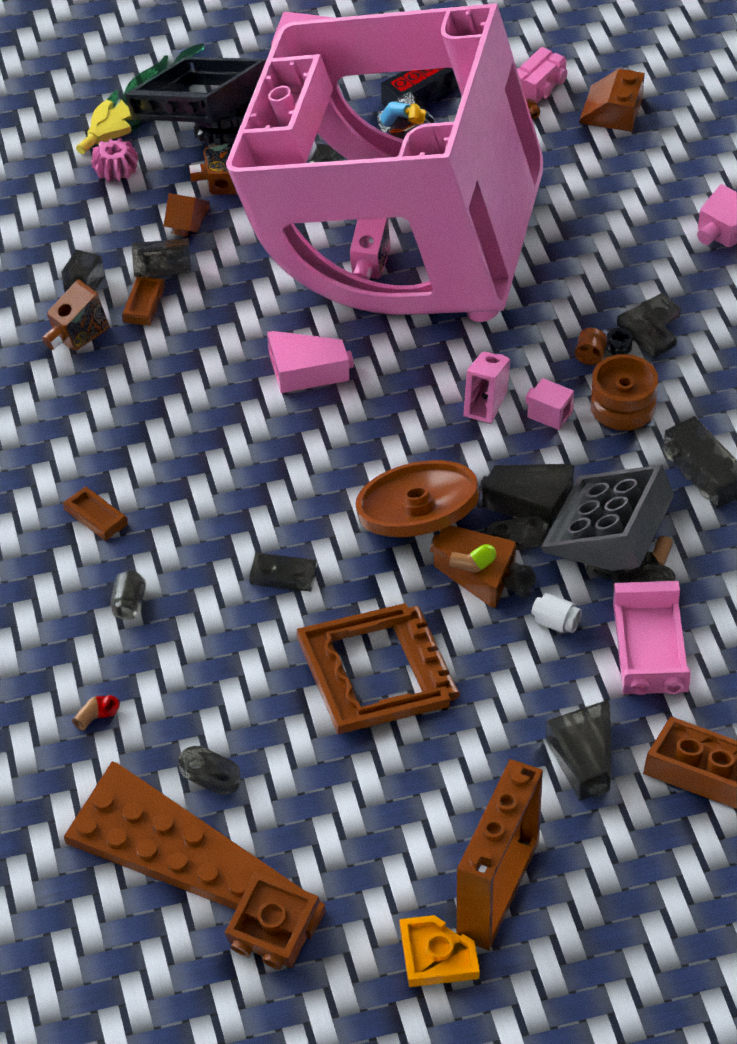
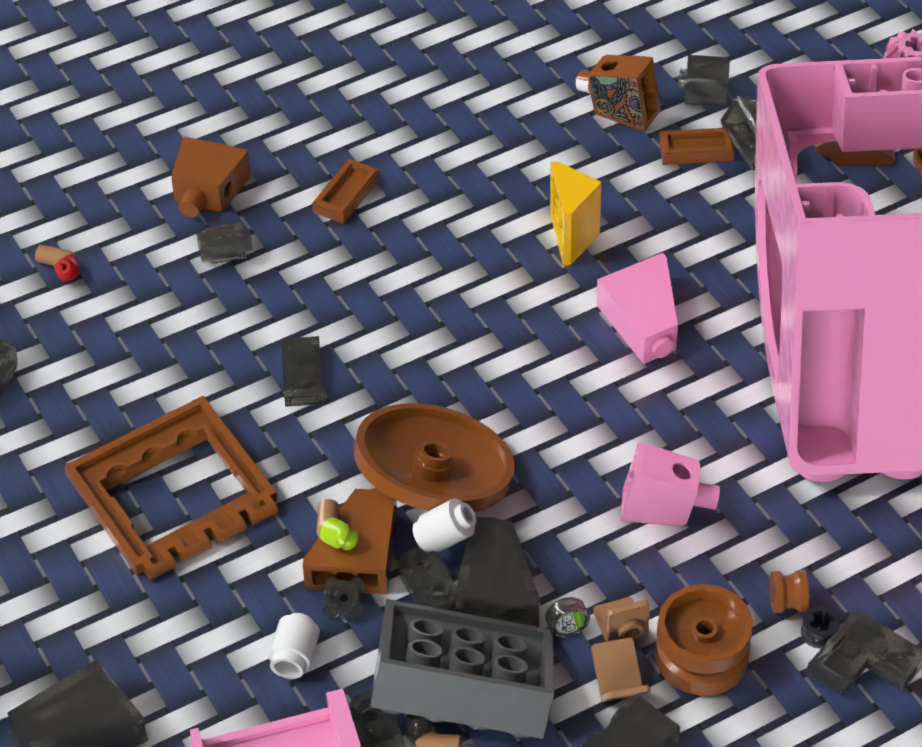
camera: 75 degrees right, 0 degrees up
bright pink brick [525,378,574,430] -> none
none -> dark orange torso [171,136,251,218]
none -> white brick [413,498,476,552]
none -> clear smoke tile [545,597,590,638]
none -> yellow slope [550,161,601,267]
none -> medium nougat bracket [591,638,650,702]
none -> medium nougat bracket [593,597,650,642]

